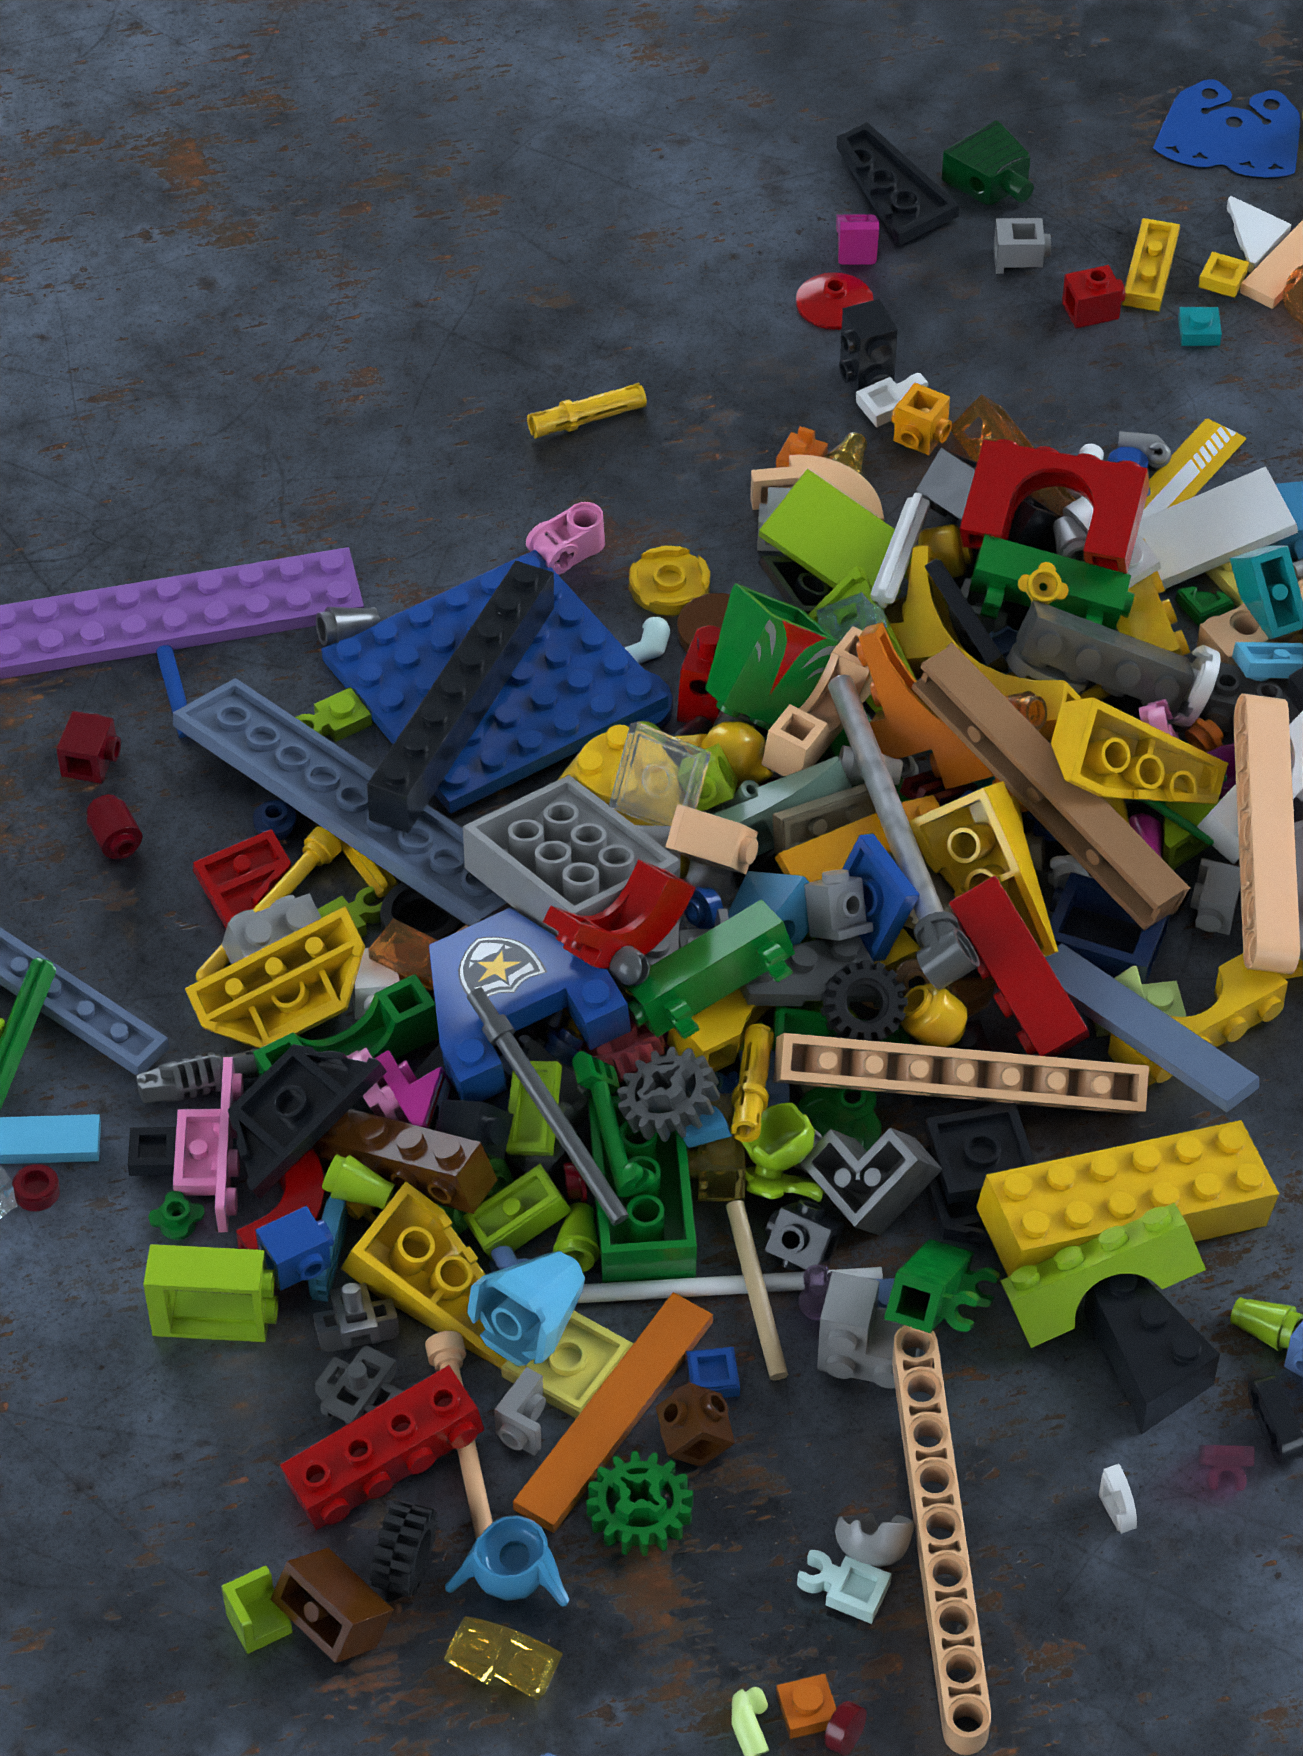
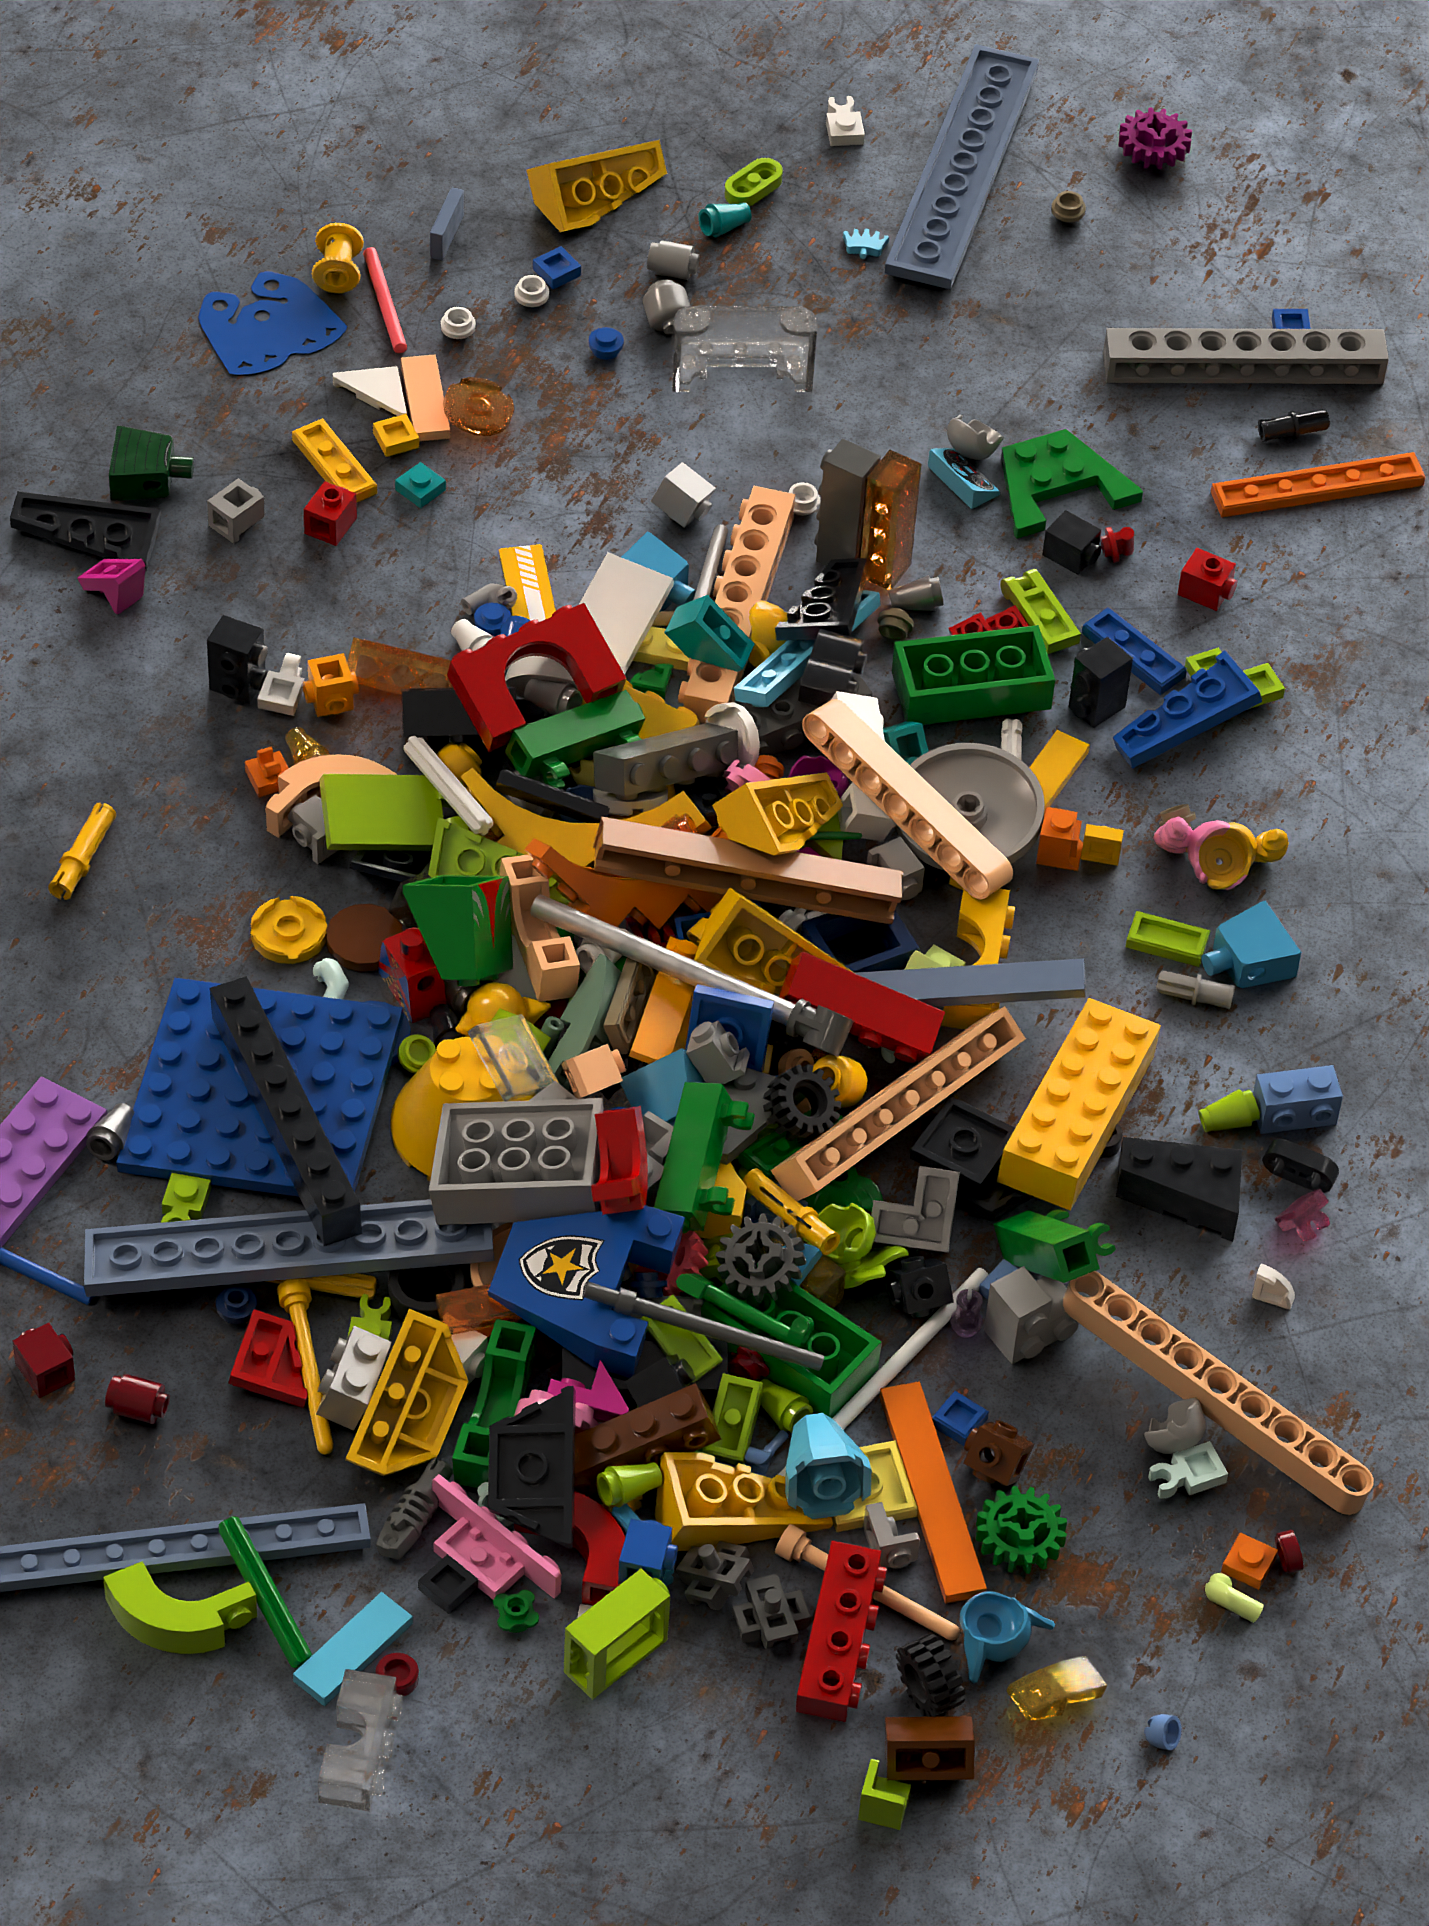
camera: 50 degrees left, 0 degrees up
bright pink piece [526,502,605,575] -> none
dark grey hinge [609,945,650,986] -> none
tan bar [726,1200,788,1380] -> none
red dish [796,272,873,330] -> none
clear light blue brick [816,592,887,645] -> none
lime arch [1000,1203,1206,1348] -> none
yellow plate [1018,562,1069,605] -> none

